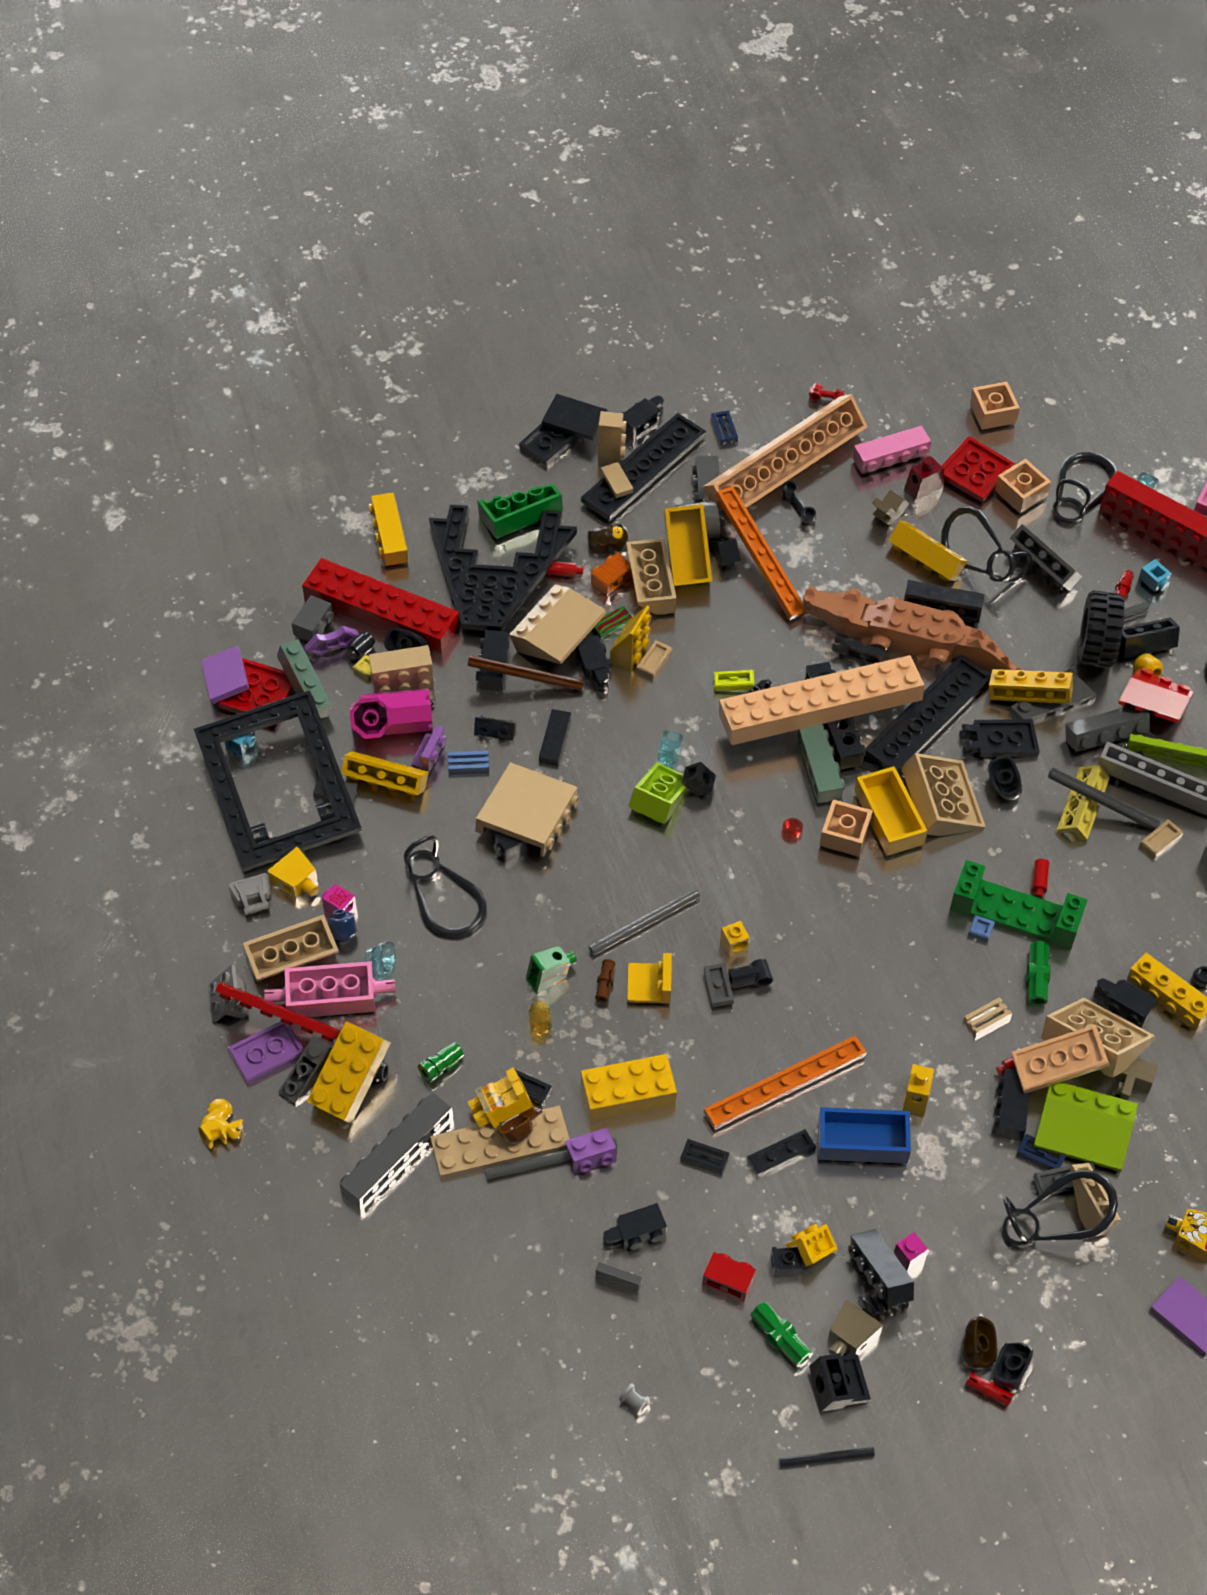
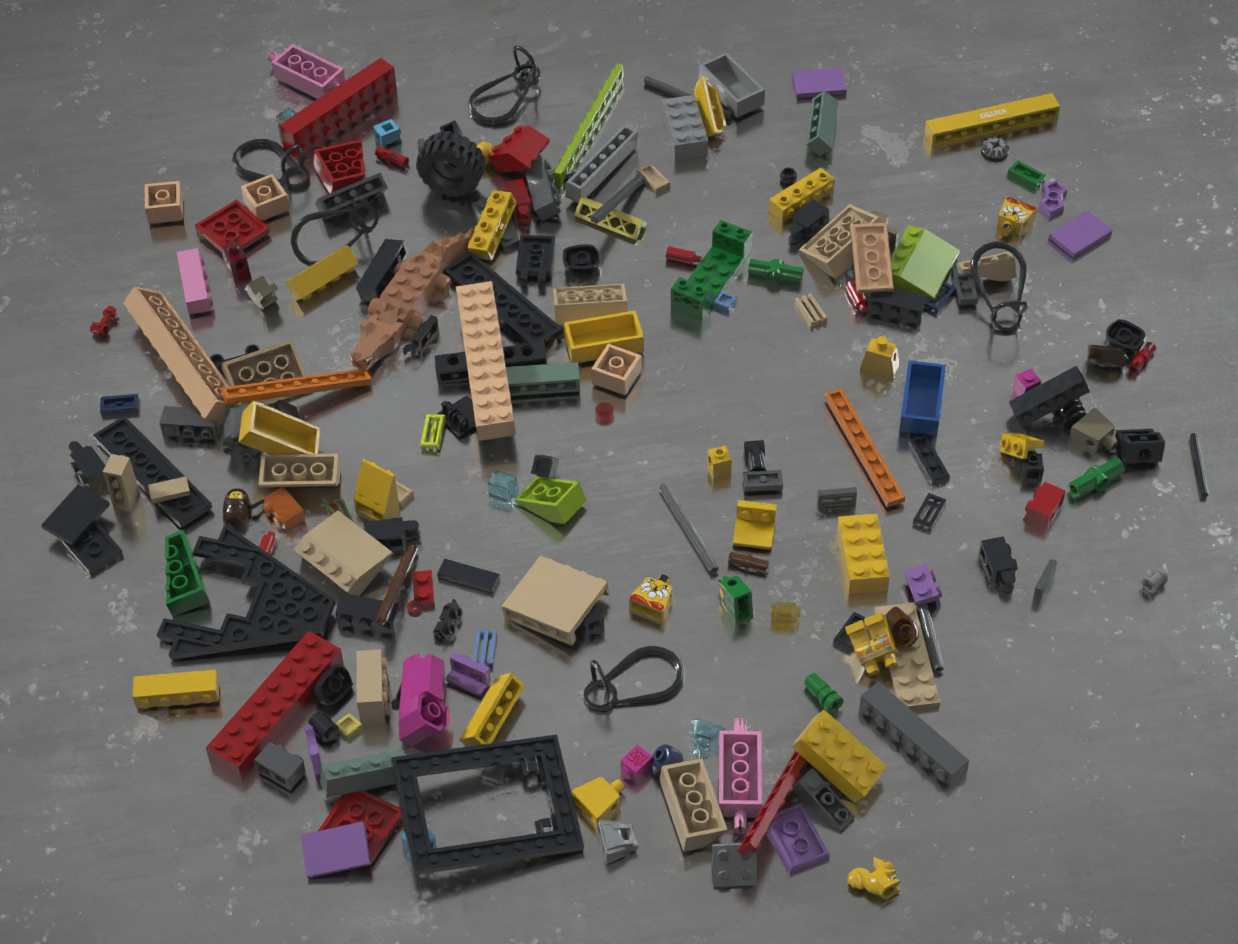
camera: 80 degrees left, 5 degrees down
none -> tan slope [222,339,307,406]
none -> red wedge [314,139,365,194]
none -> red hinge [407,570,435,615]
none -> red hinge [503,179,534,225]
none -> yellow torso [629,574,673,623]
none -> dark grey tile [817,487,857,508]

